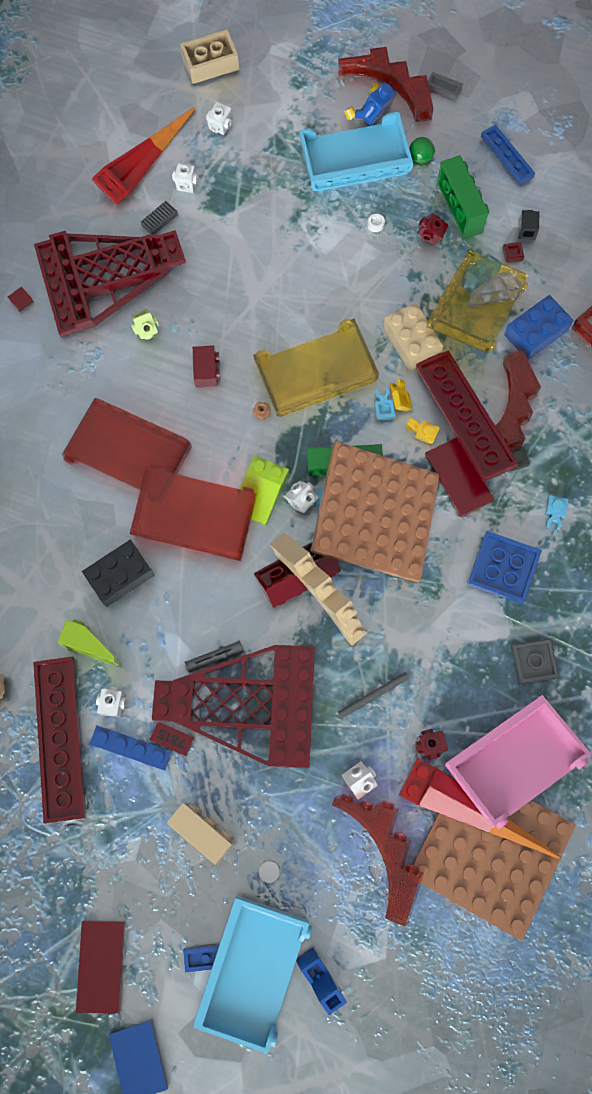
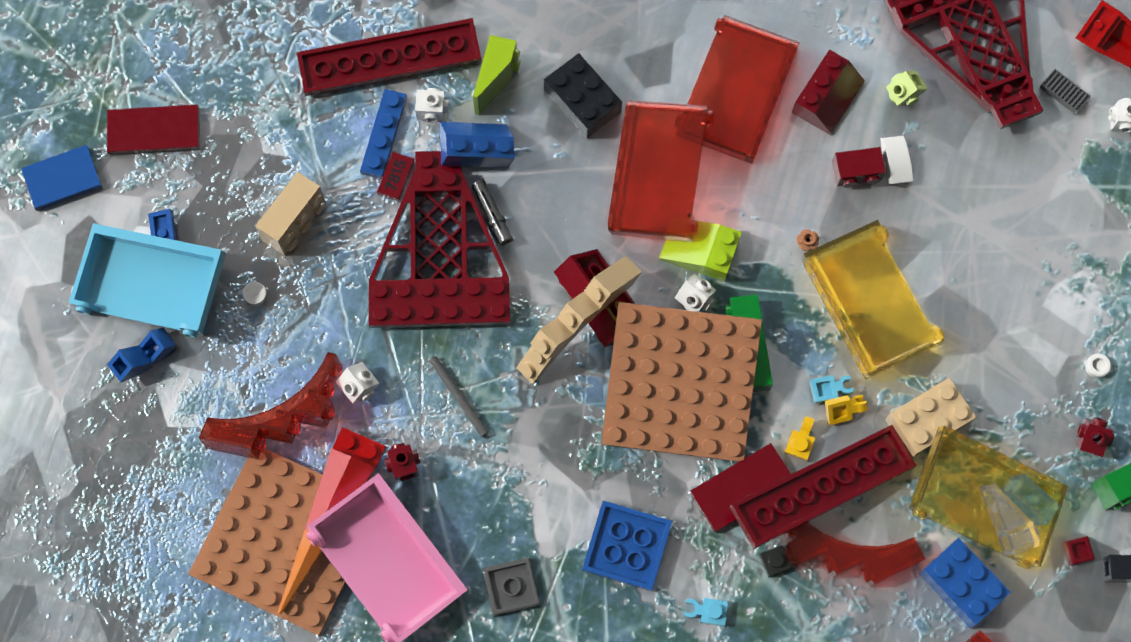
camera: 80 degrees right, 0 degrees up
none -> blue slope [439,122,515,168]
none -> dark red slope [792,49,865,135]
none -> white slope [881,136,913,184]

